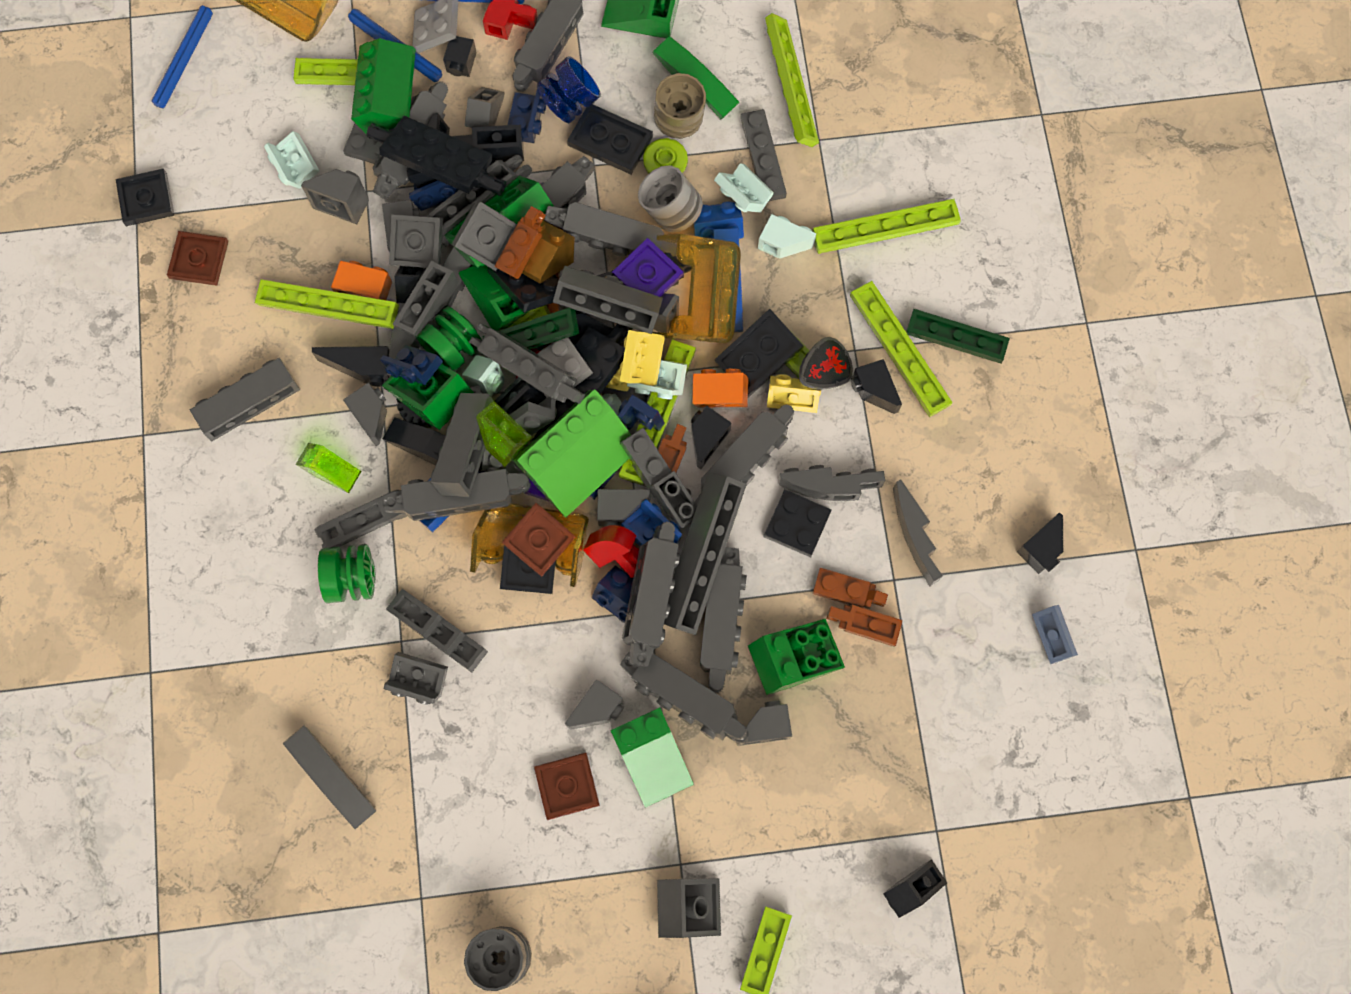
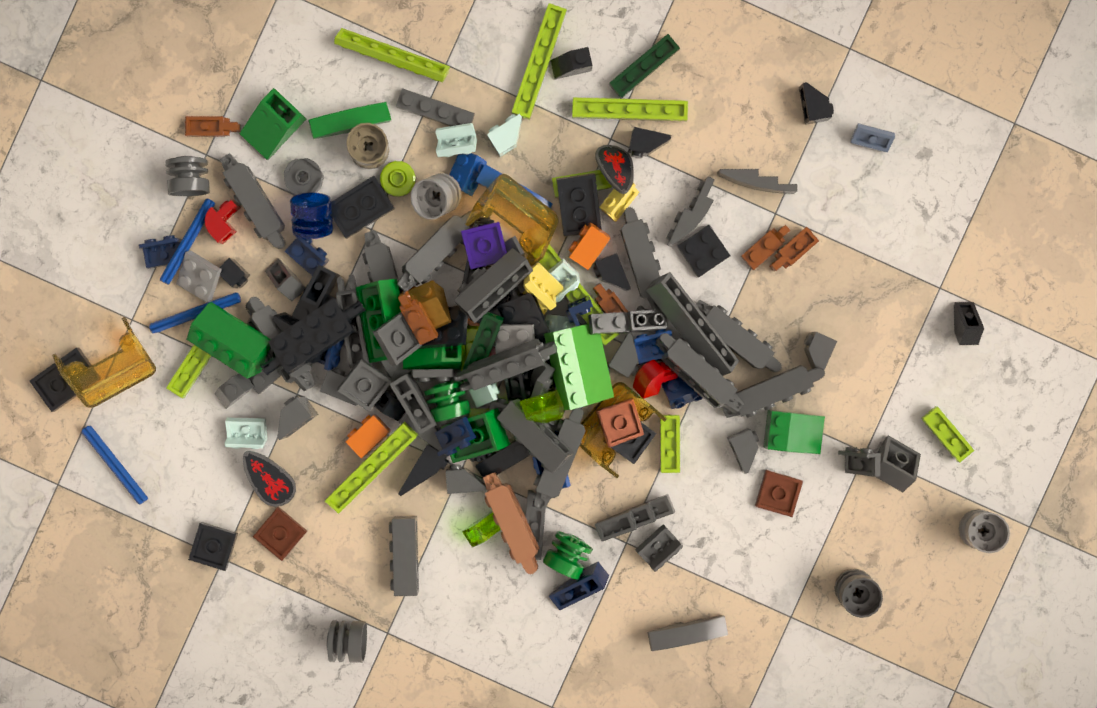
camera: 55 degrees left, 15 degrees up
green slope [748,619,845,695] -> none
none -> dark grey slope [215,374,254,409]
none -> shield [243,451,296,507]
none -> dark grey plate [284,158,324,197]
none -> dark grey wheel [326,620,367,663]
none -> dark grey plate [413,369,455,382]
none -> nougat hinge [483,472,540,575]
none -> dark blue slope [548,561,609,610]
none -> black slope [550,47,593,80]
none -> lime plate [660,415,680,473]
none -> dark grey bracket [838,447,881,477]

